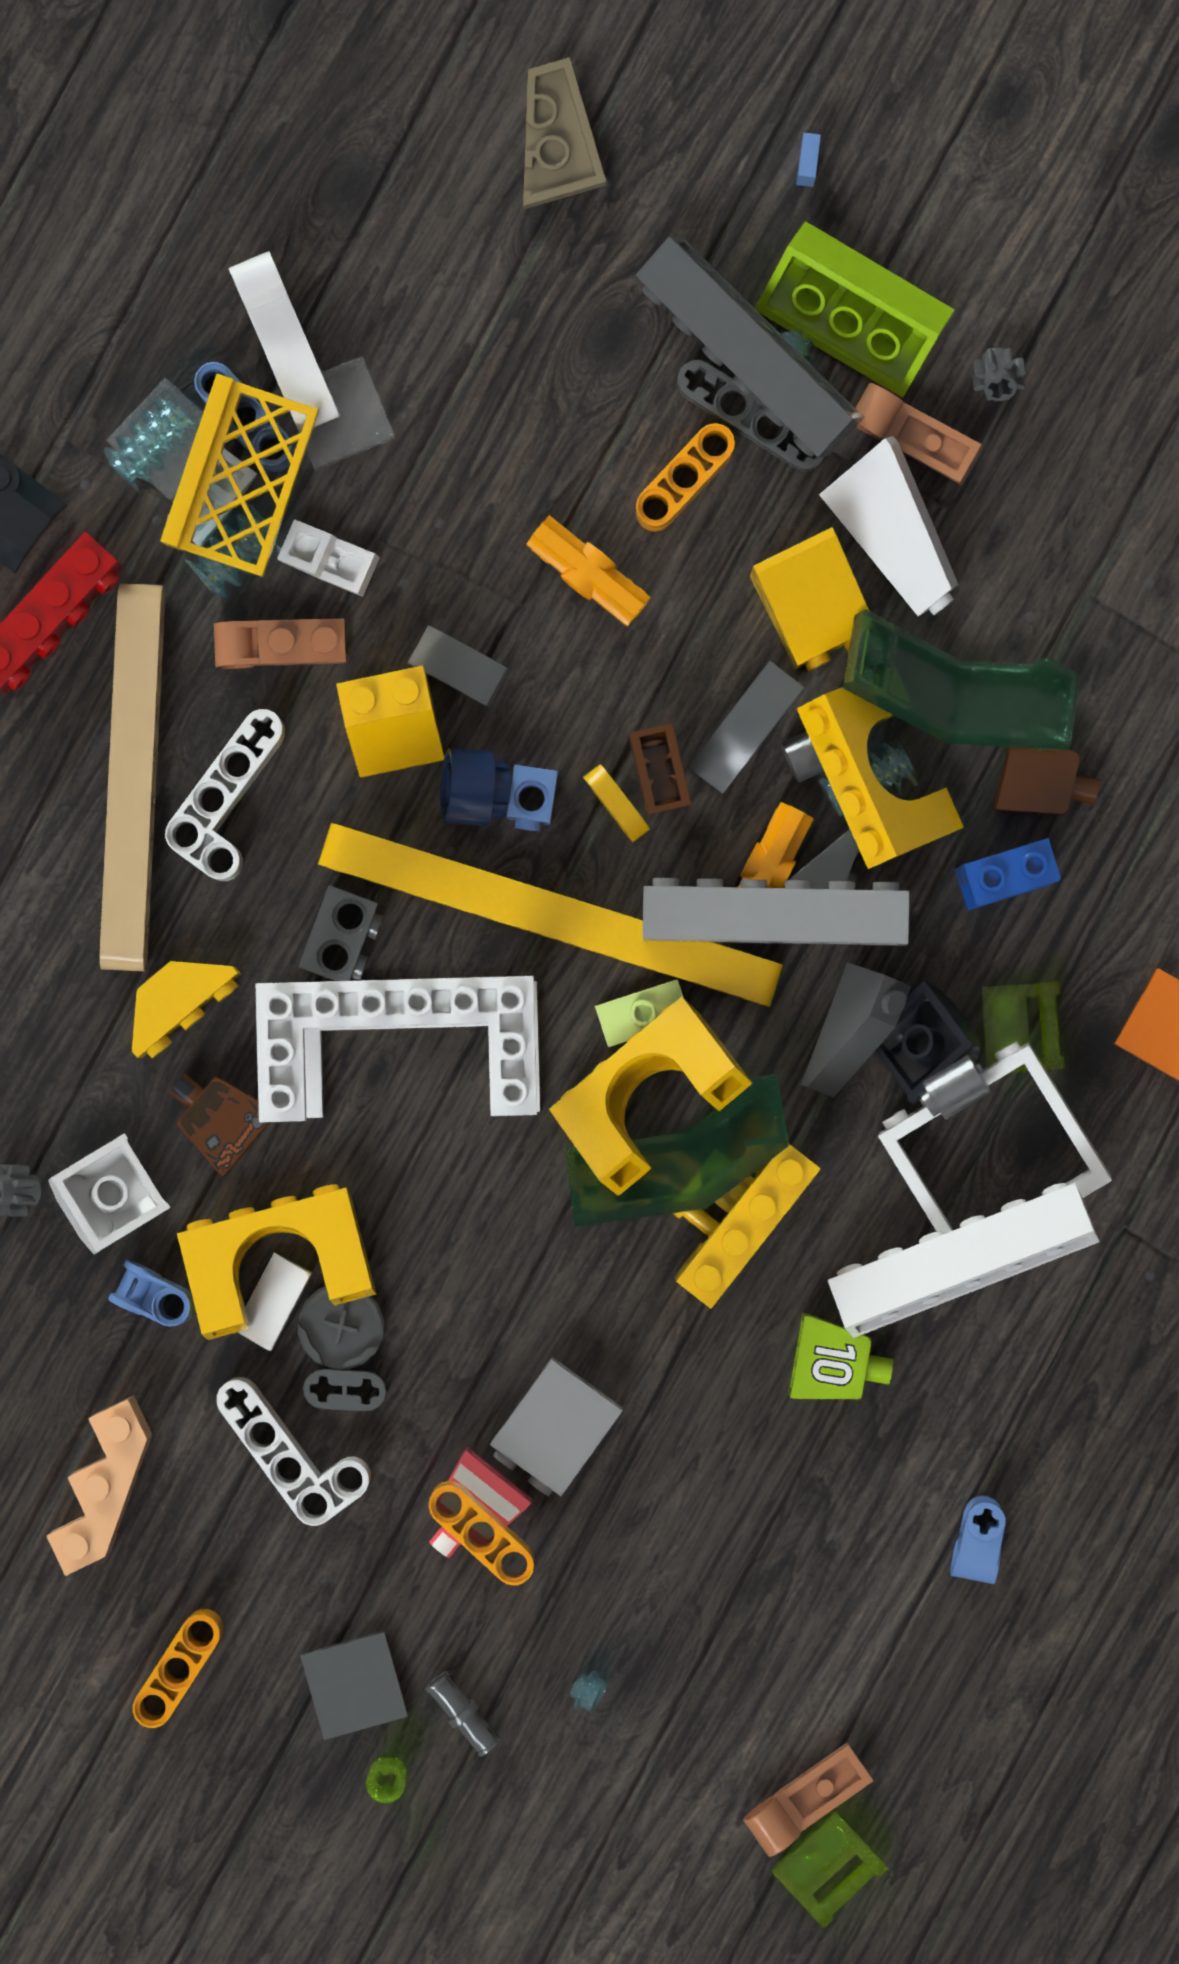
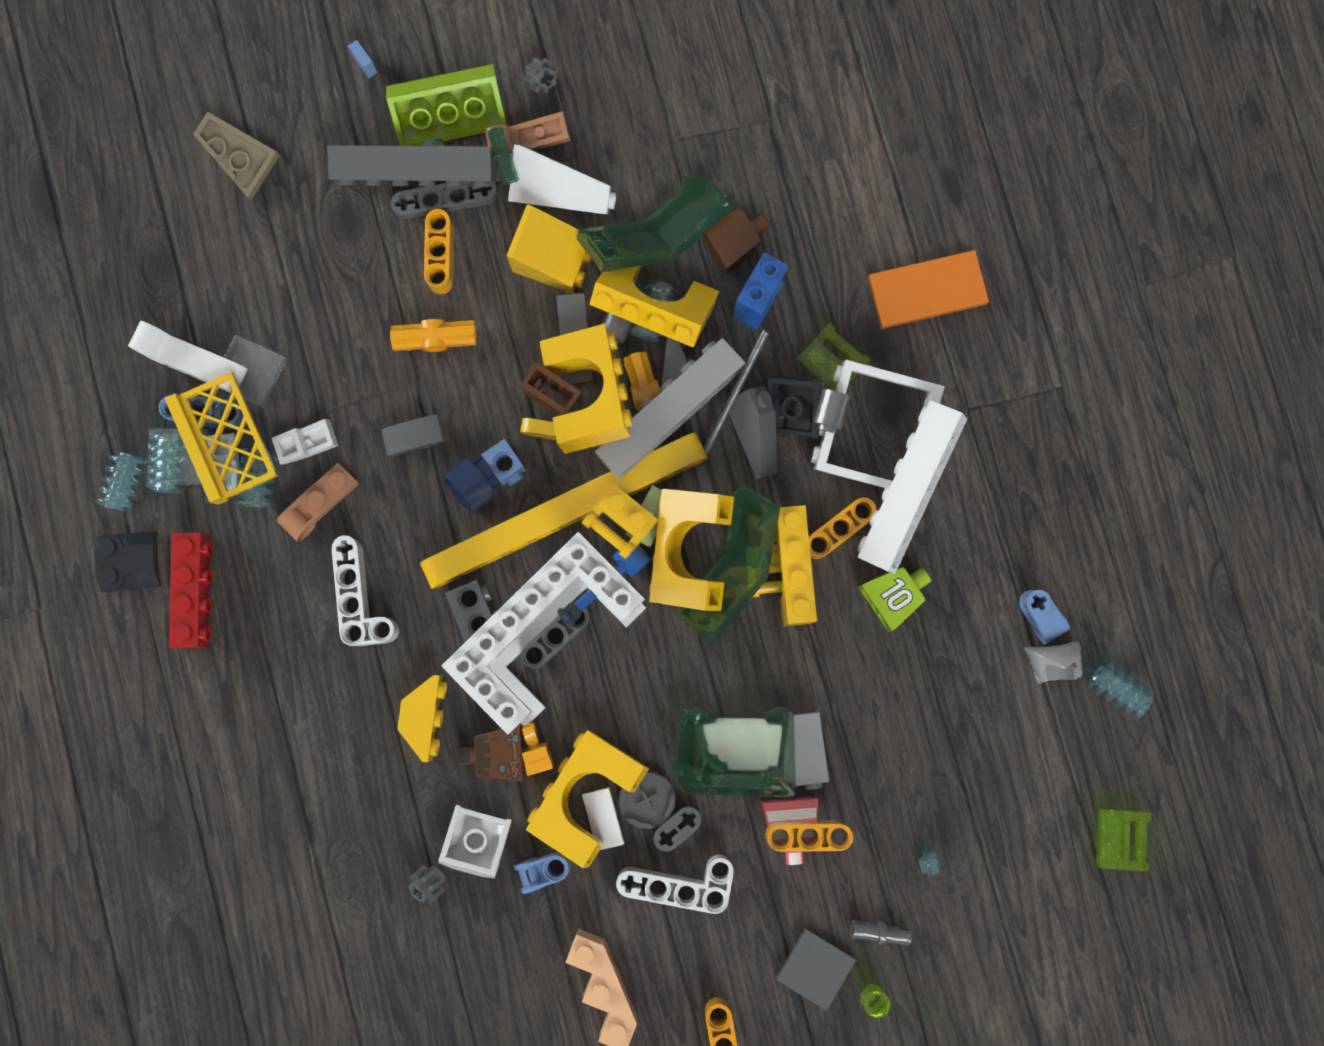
camera: 45 degrees left, 5 degrees down
tan beam [100,583,165,972] -> none
yellow slope [336,666,444,778] -> none
nougat plate [743,1742,874,1857] -> none
none -> clear light blue piece [95,451,148,513]
none -> clear green axle [487,127,519,185]
none -> dark grey beam [521,608,591,668]
none -> light orange piece [522,723,554,776]
none -> yellow arch [540,324,633,454]
none -> blue piece [557,539,652,627]
none -> yellow plate [582,484,658,559]
none -> clear green windscreen [670,706,796,797]
none -> dark grey axle [703,329,769,455]
none -> light orange beam [809,498,877,559]
none -> light grey hair [1024,641,1083,684]
none -> clear light blue piece [1086,661,1154,720]

